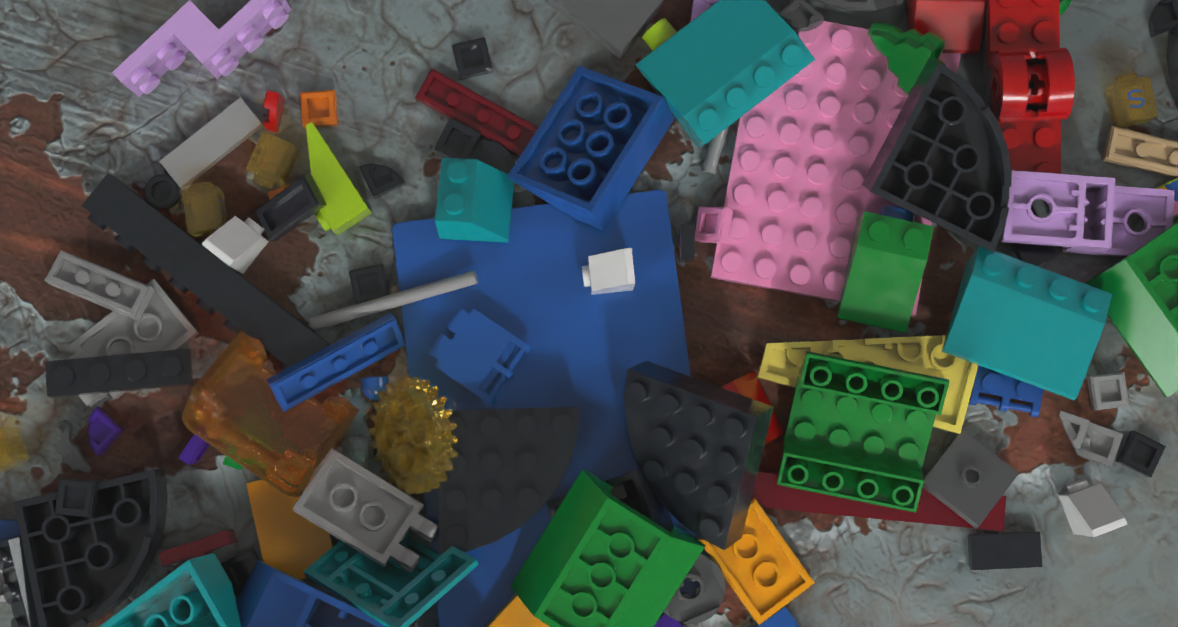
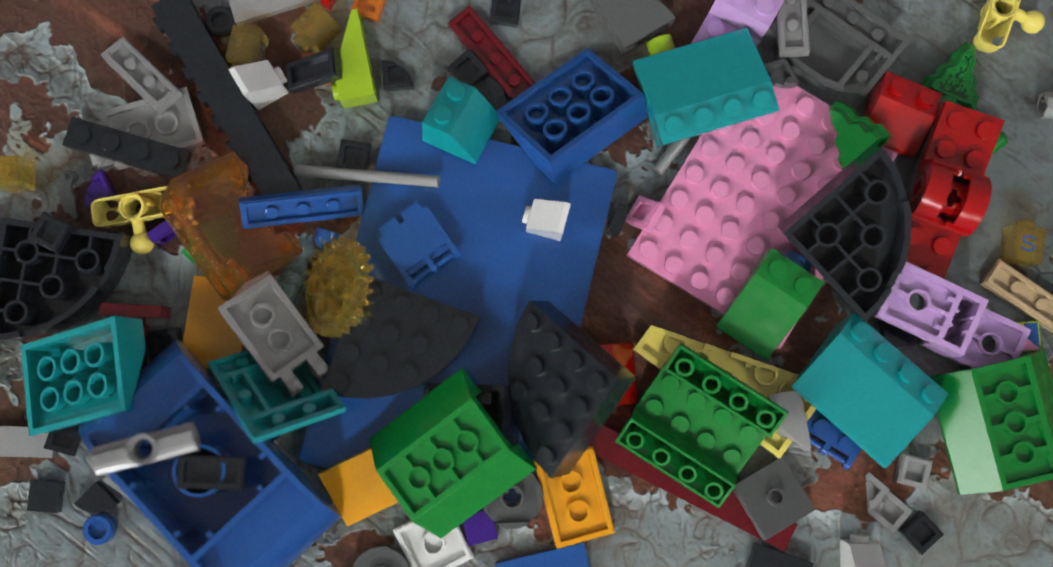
camera: 25 degrees right, 0 degrees up
none -> light yellow piece [90,186,184,255]
none -> light grey slope [768,390,811,452]

